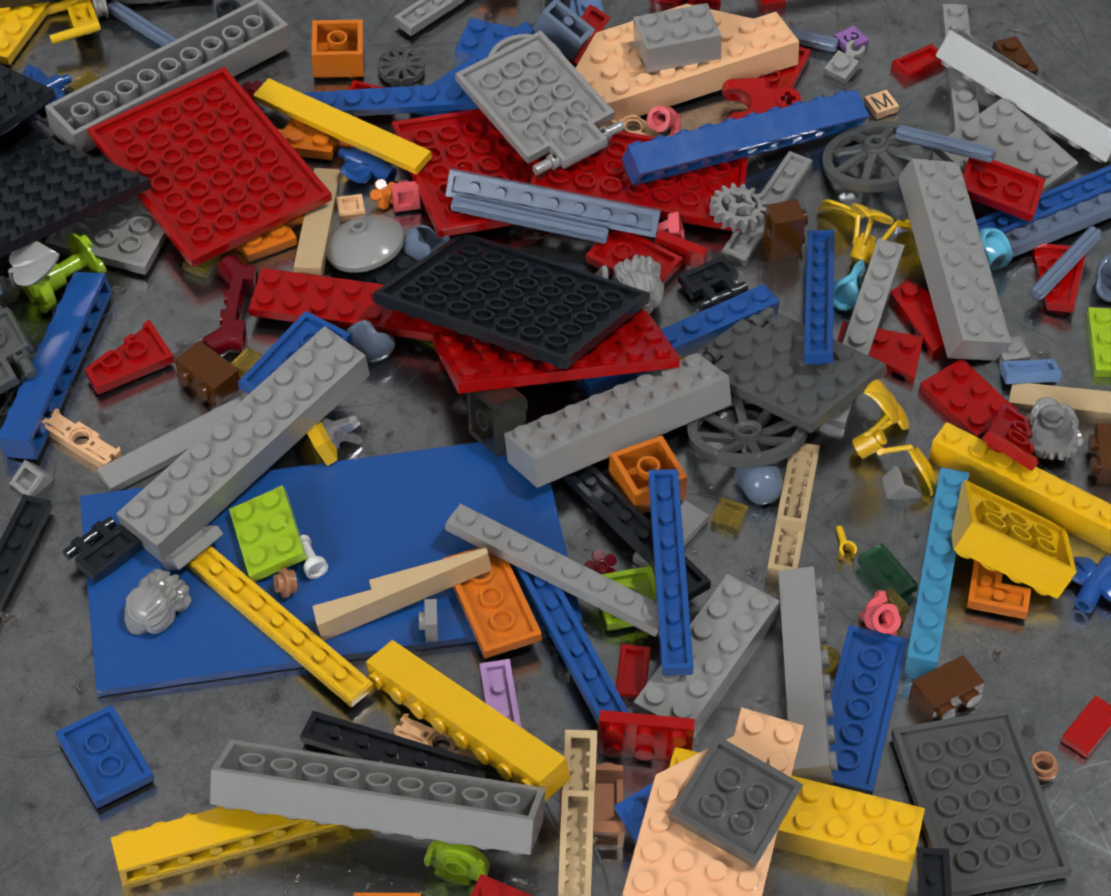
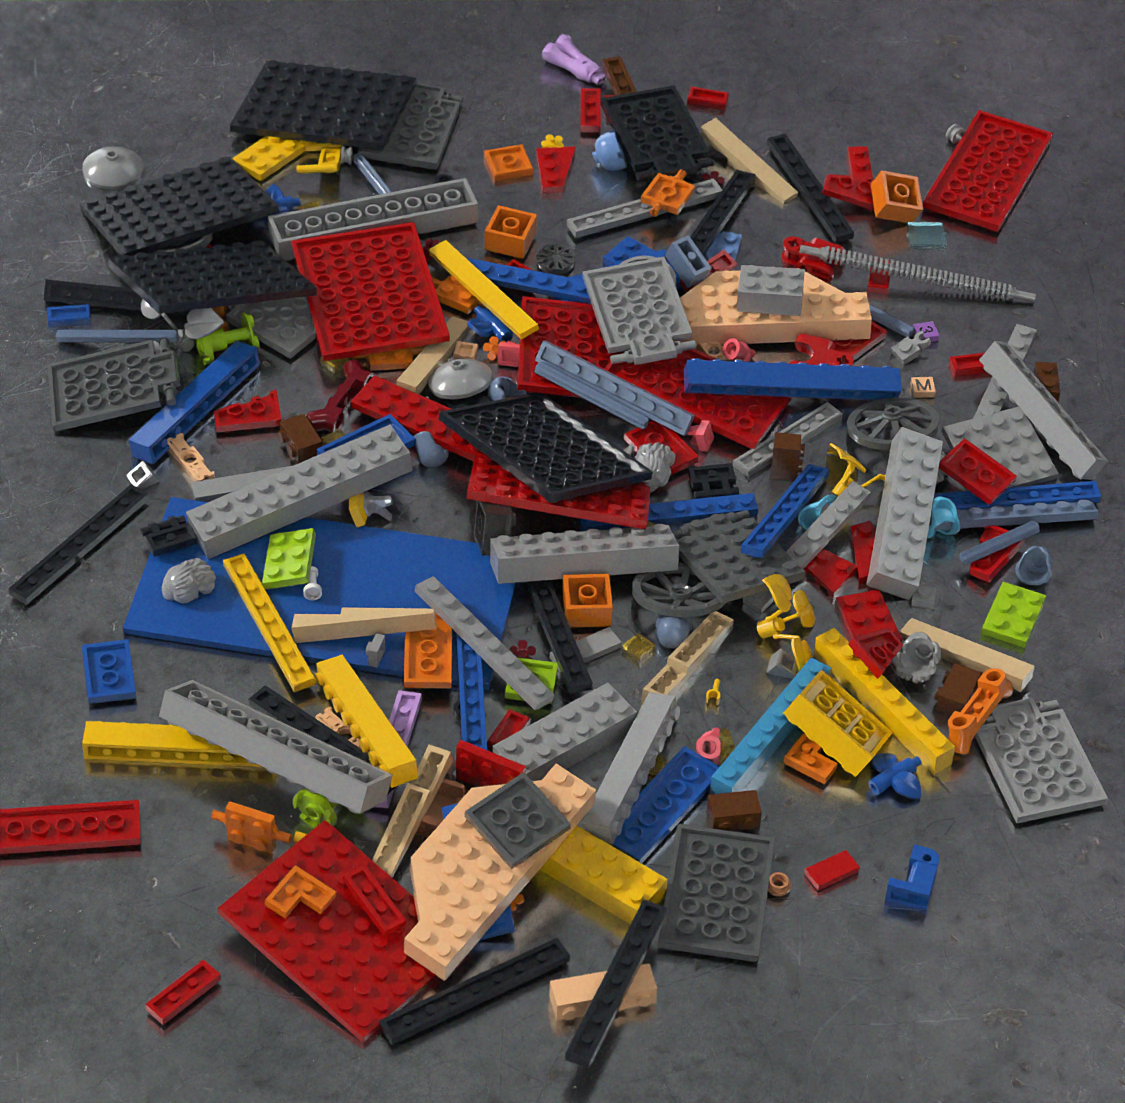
camera: 20 degrees right, 5 degrees down
light grey tile [162,525,223,570] -> none
nougat plate [274,568,297,598] -> none
blue plate [648,469,694,675] -> none
red tile [655,230,708,268] -> none
light grey gear [709,183,768,233] -> none
clear green plate [858,543,918,603] -> none
sand blue axle [896,125,996,163] -> none
medium blue tile [999,359,1062,384] -> none

